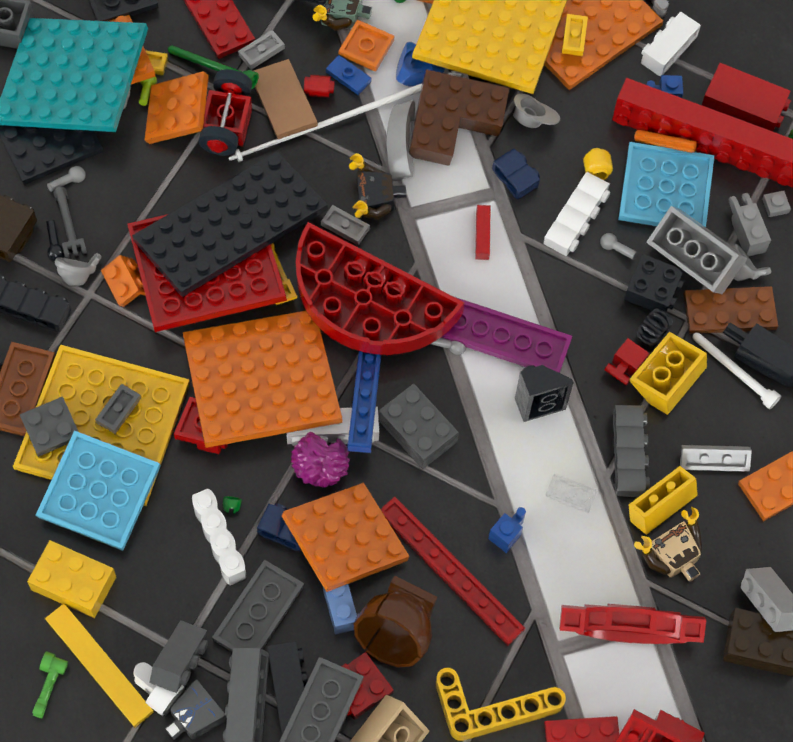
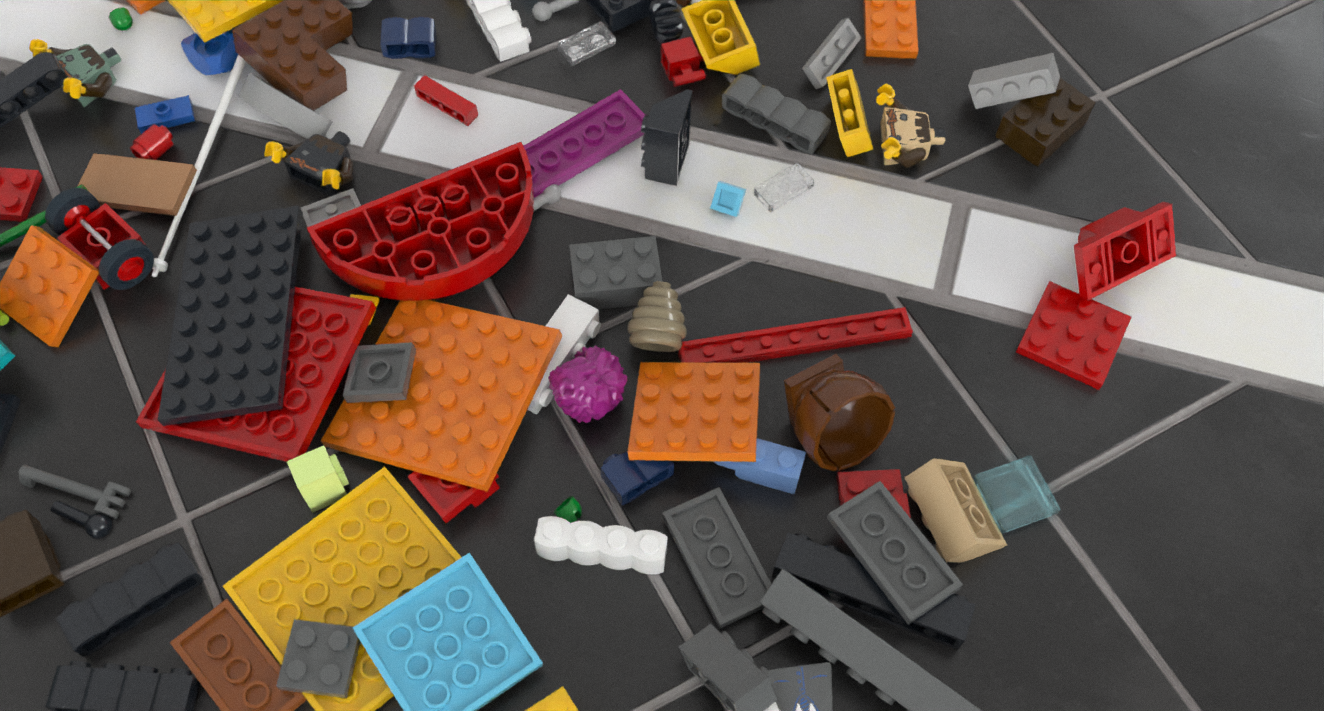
camera: 55 degrees left, 5 degrees down
light grey bar [47,166,86,192] -> none
light grey hat [55,253,101,286] -> none
dark grey plate [95,384,141,434] -> none
orange bracket [101,255,145,307] -> none
light grey plate [238,30,285,70] -> none
orange plate [338,20,395,72] -> none
blue tile [348,351,381,453] -> none
yellow beam [436,668,566,741] -> none
blue brick [488,507,526,553] -> none
red piece [559,604,706,644] -> none
none -> yellowish green brick [287,445,349,513]
none -> dark grey plate [343,342,416,403]
none -> clear plate [558,21,615,66]
none -> dark tan piece [627,281,687,352]
none -> medium azure plate [710,181,746,217]

